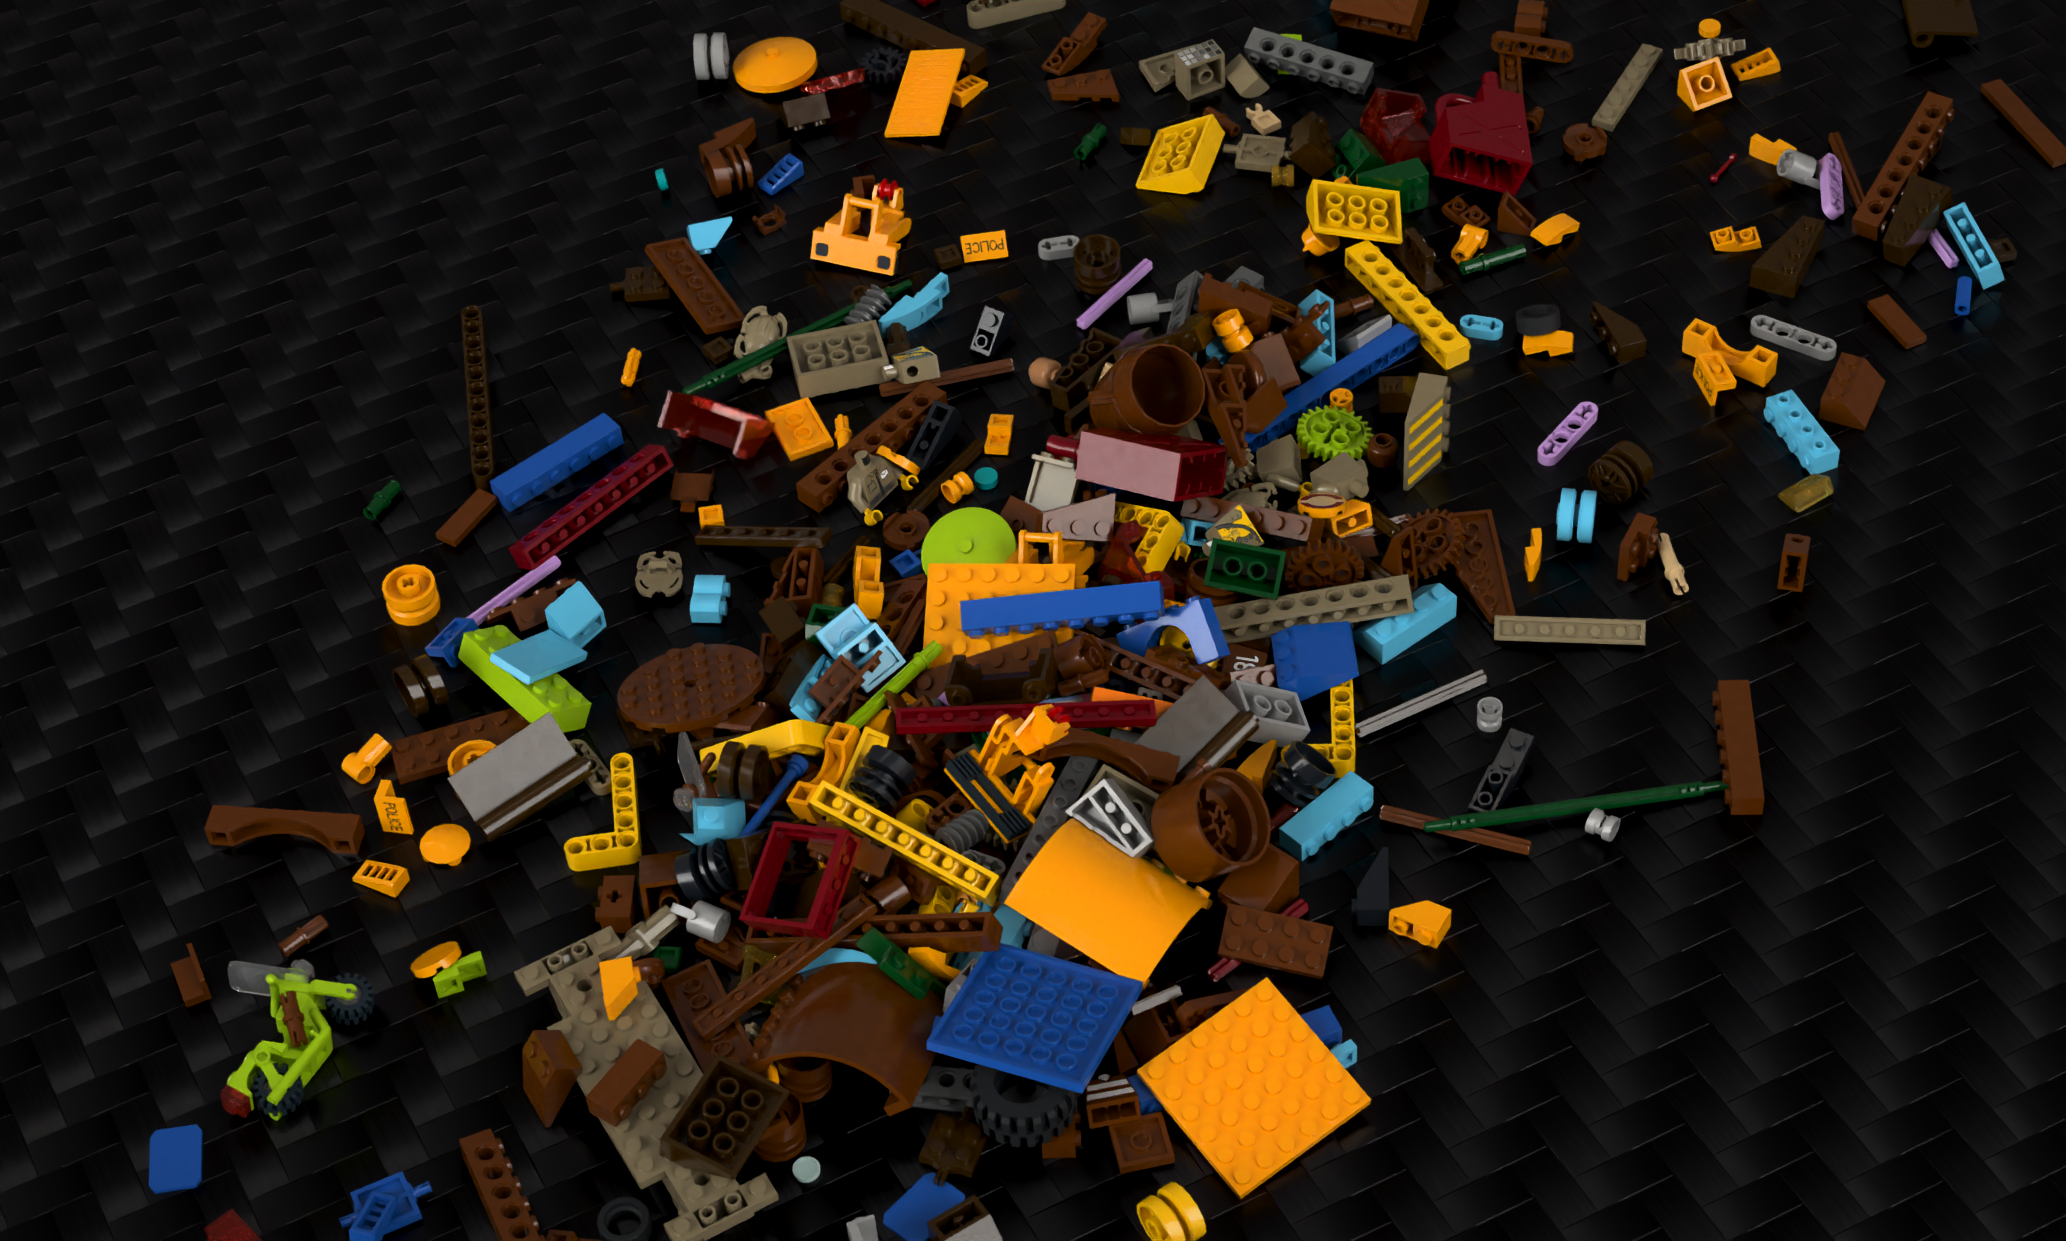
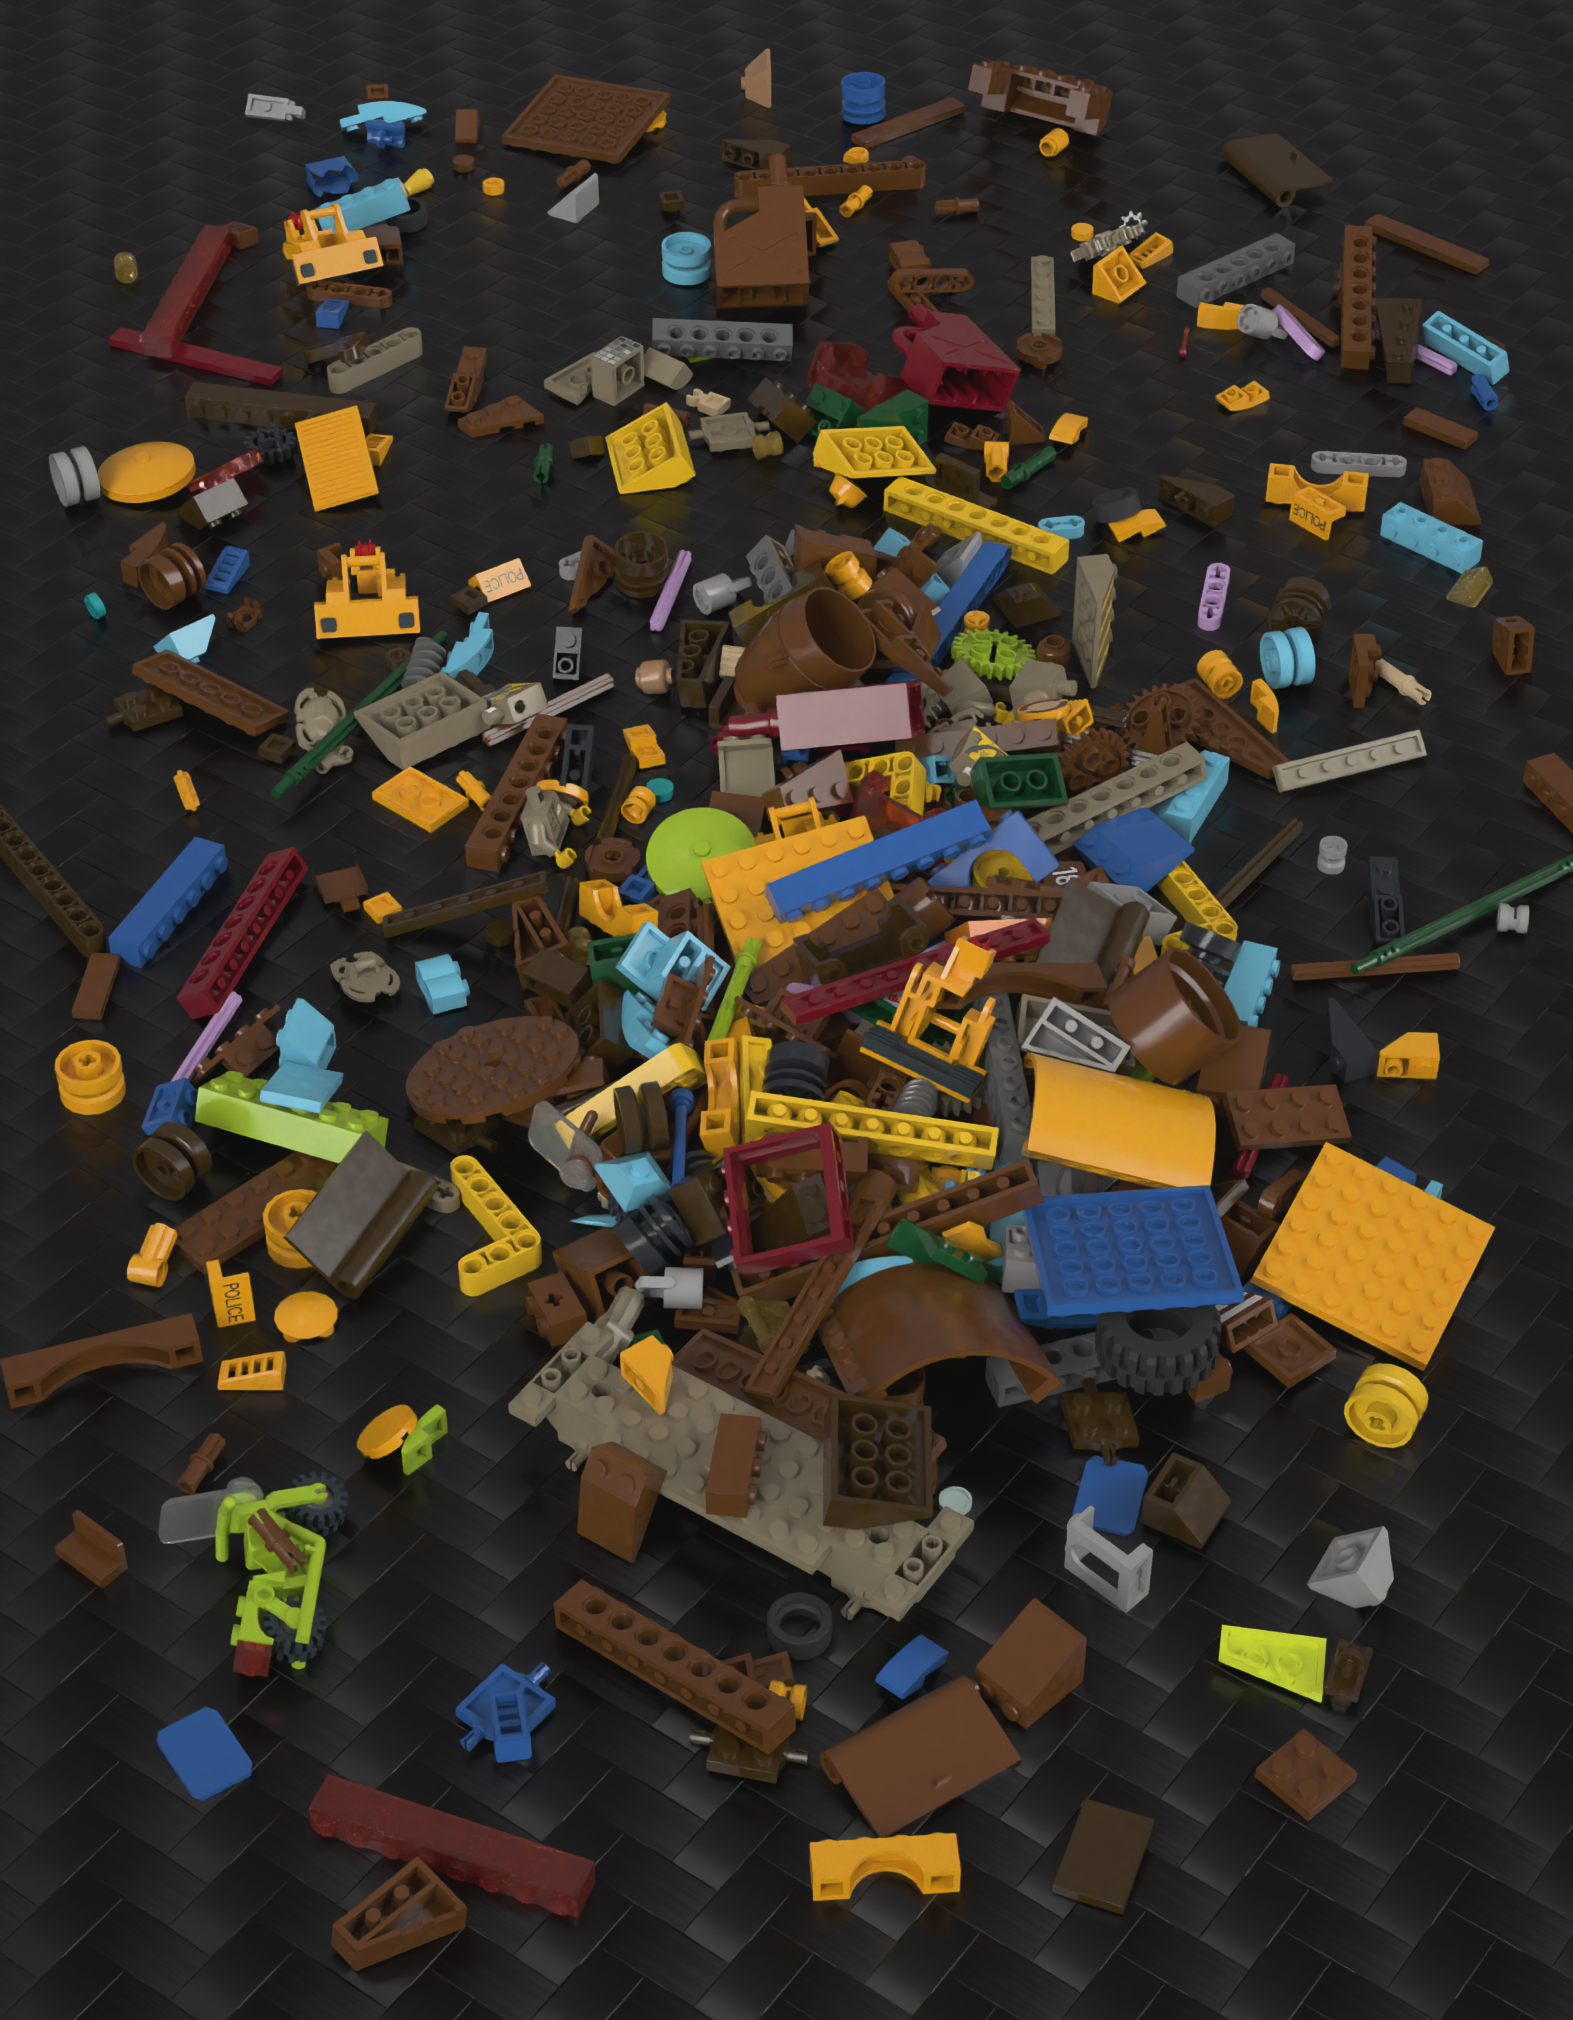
camera: 30 degrees left, 5 degrees down
clear red windscreen [657,391,775,460] -> none
reddish brown axle [1058,669,1109,698] -> none
dark brown wedge [1749,215,1825,298] -> none
none -> reddish brown wing [568,534,616,614]
none -> light grey gear [1119,211,1148,240]
none -> dark grey brick [1177,233,1295,308]
none -> light orange wheel [1197,650,1243,699]

